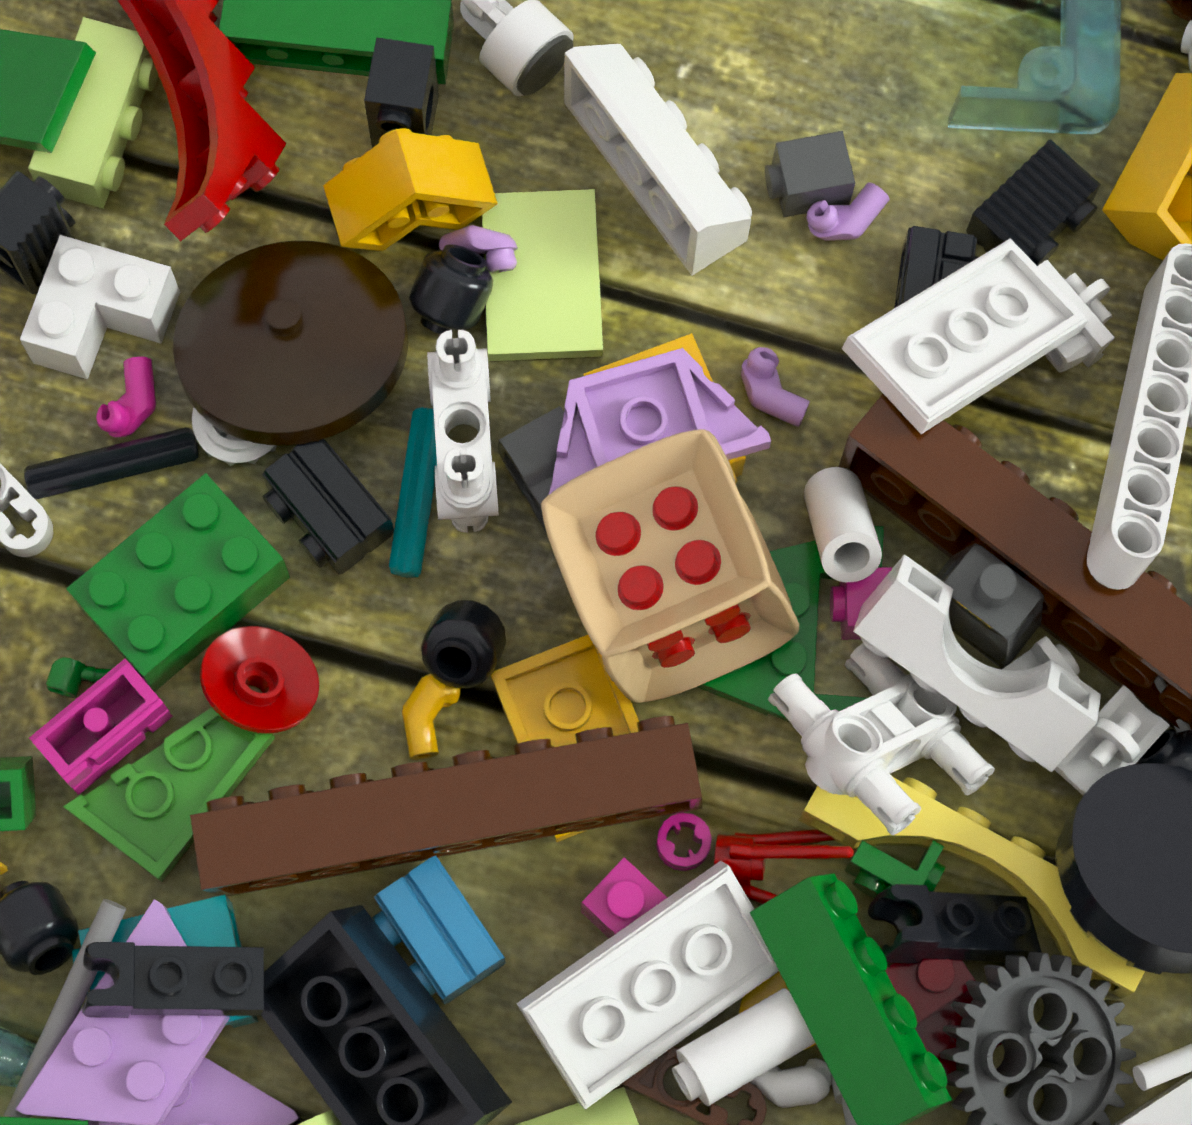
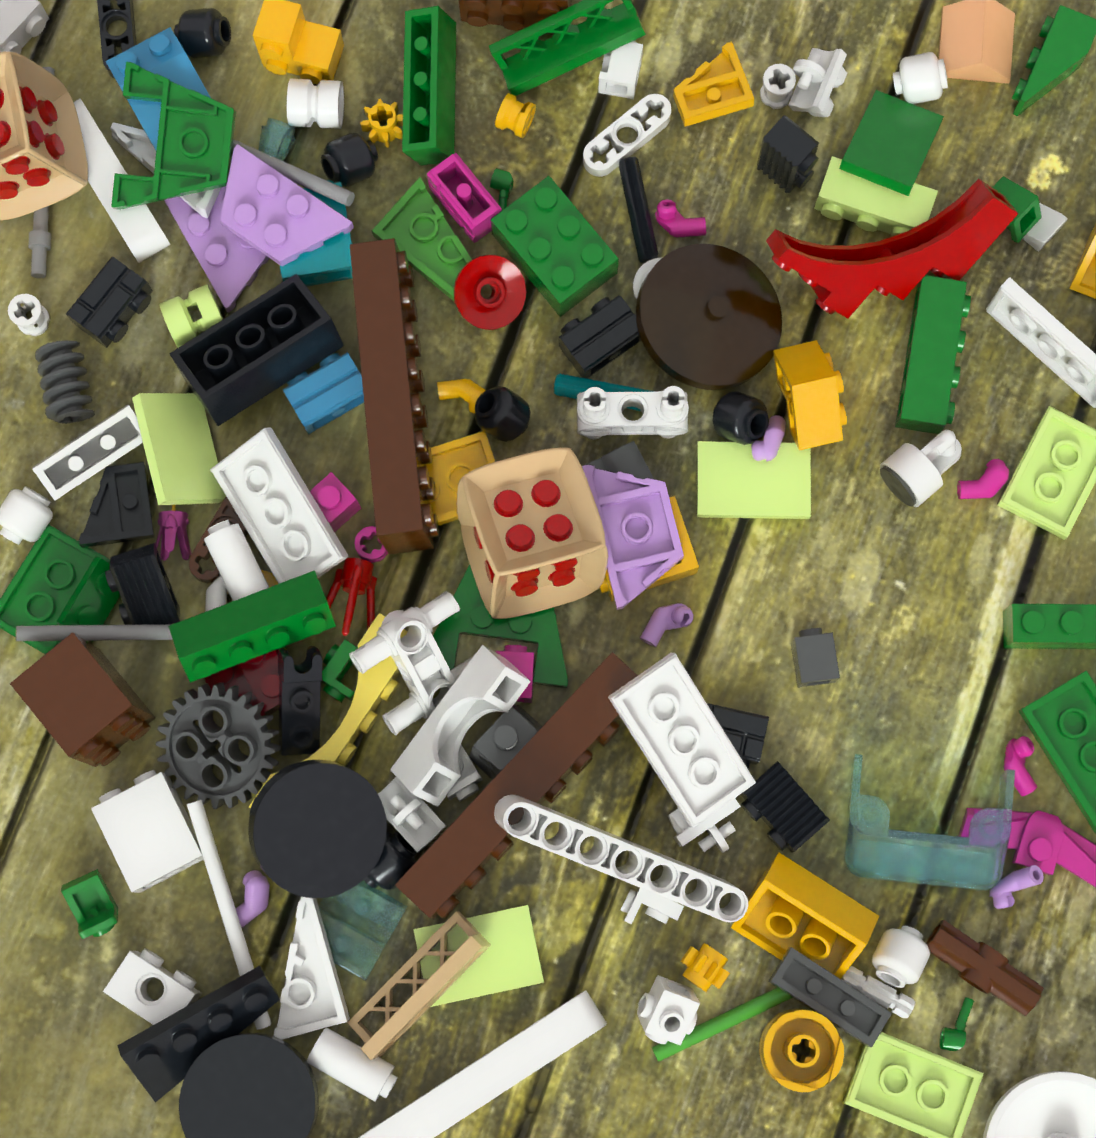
camera: 100 degrees right, 5 degrees up
white brick [20,235,180,379] -> none
black plate [82,942,264,1018] -> none
black brick [364,37,439,148] -> none
white slope [564,44,752,276] -> none
white brick [804,467,882,582] -> none
lavender arm [806,182,890,241] -> none

